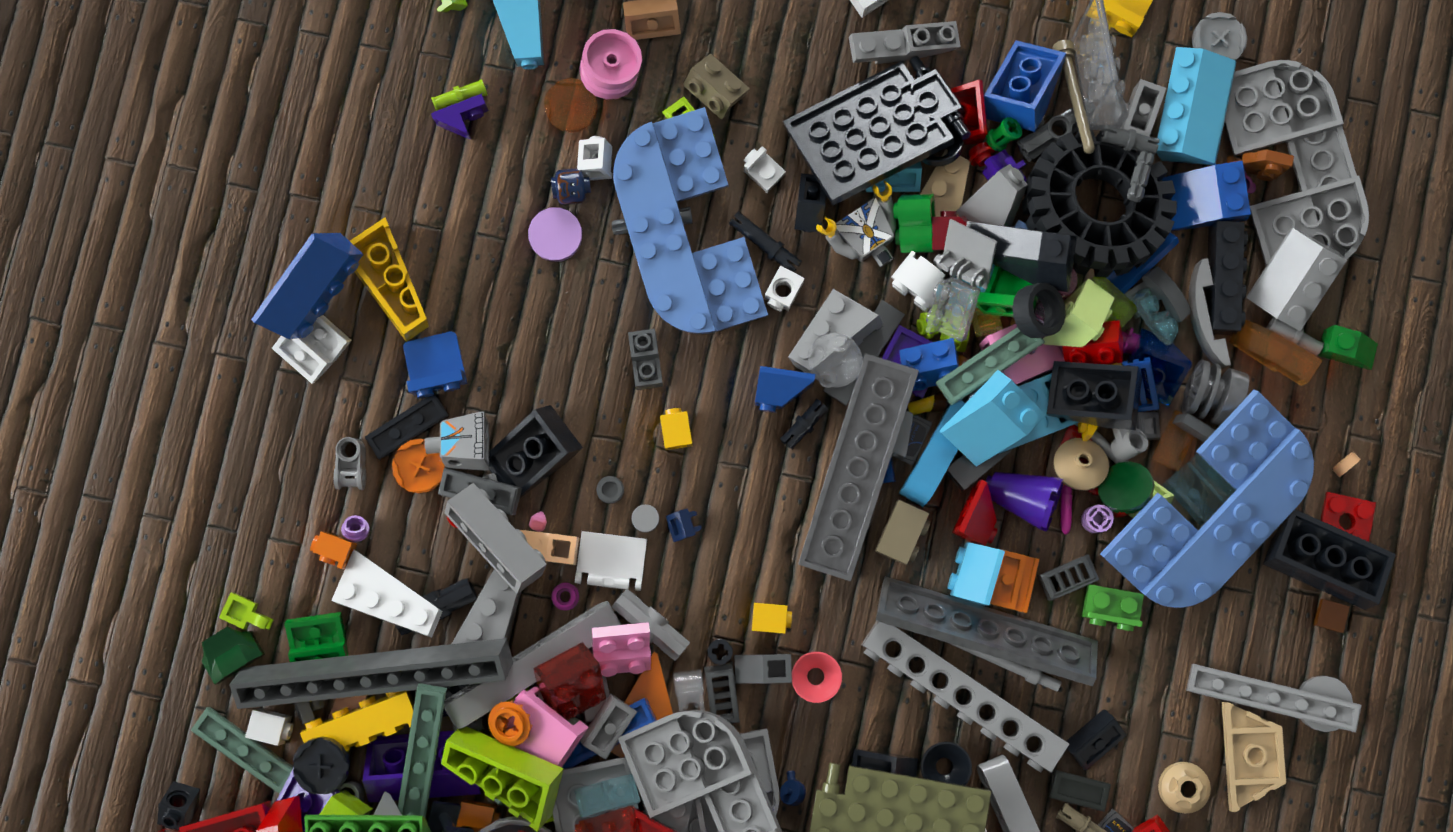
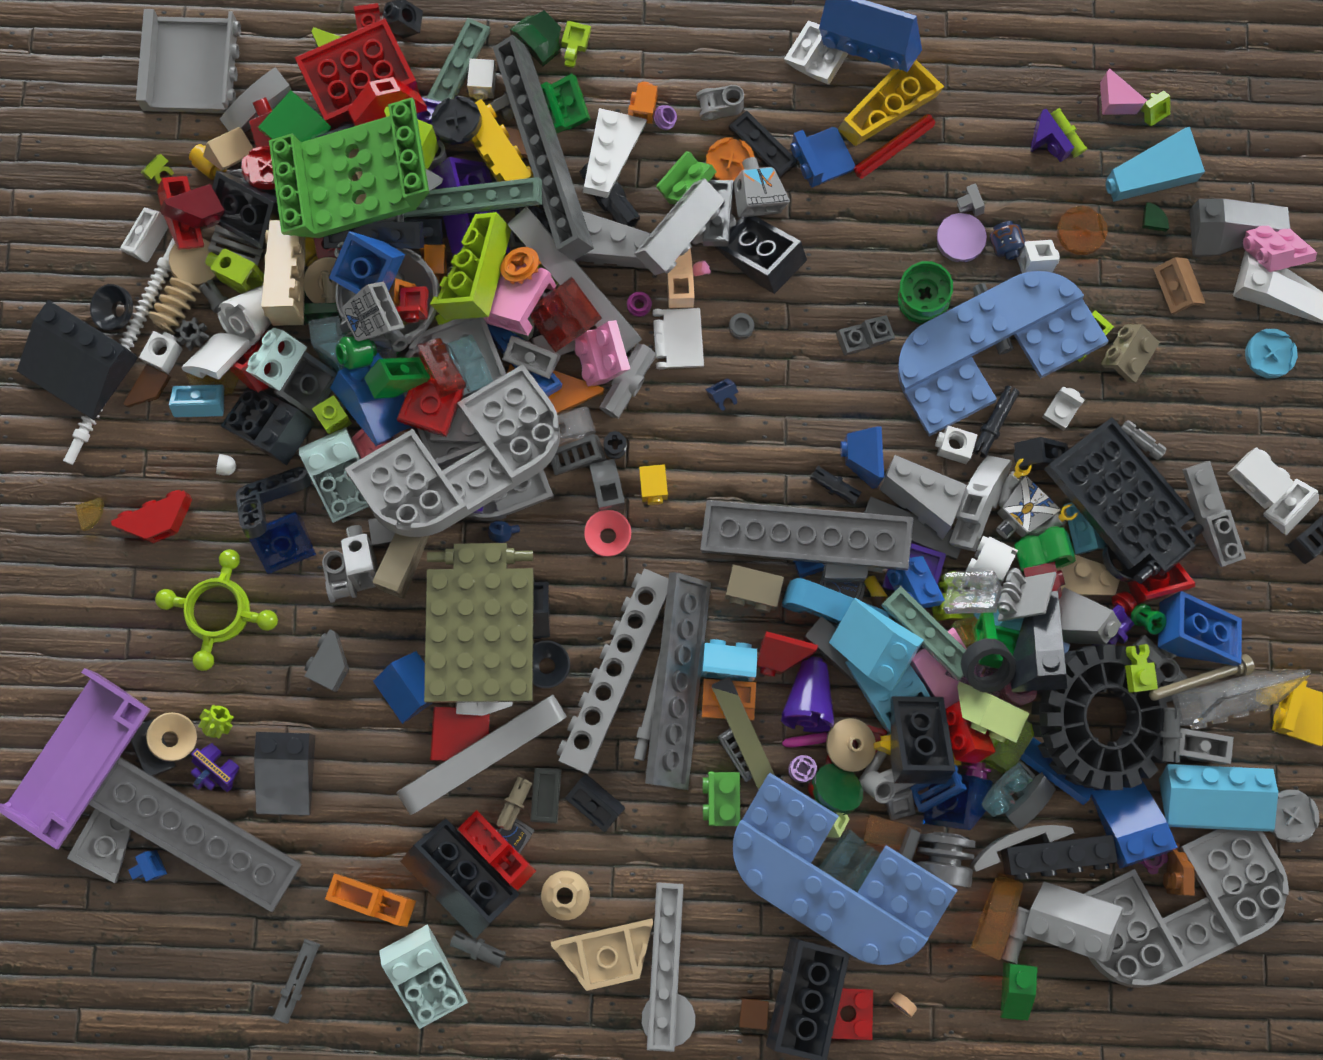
camera: 75 degrees right, 5 degrees down
bright pink wheel [580,29,642,100] -> none
light grey tile [632,504,659,532] -> none
yellow brick [660,408,693,450] -> none
clear dish [807,333,863,388] -> none
dark grey axle [1127,151,1154,203] -> none
none -> bright green bracket [656,151,717,205]
none -> olive sticker [712,677,775,790]
none -> red axle [854,114,935,179]
none -> green wheel [898,261,953,325]
none -> light grey slope [949,455,1012,552]
none -> light grey tile [957,183,985,217]
none -> bright pink slope [1100,69,1147,115]
none -> light grey axle [1121,420,1167,460]
none -> lime plate [1125,644,1158,692]
none -> dark green tile [1142,202,1169,232]

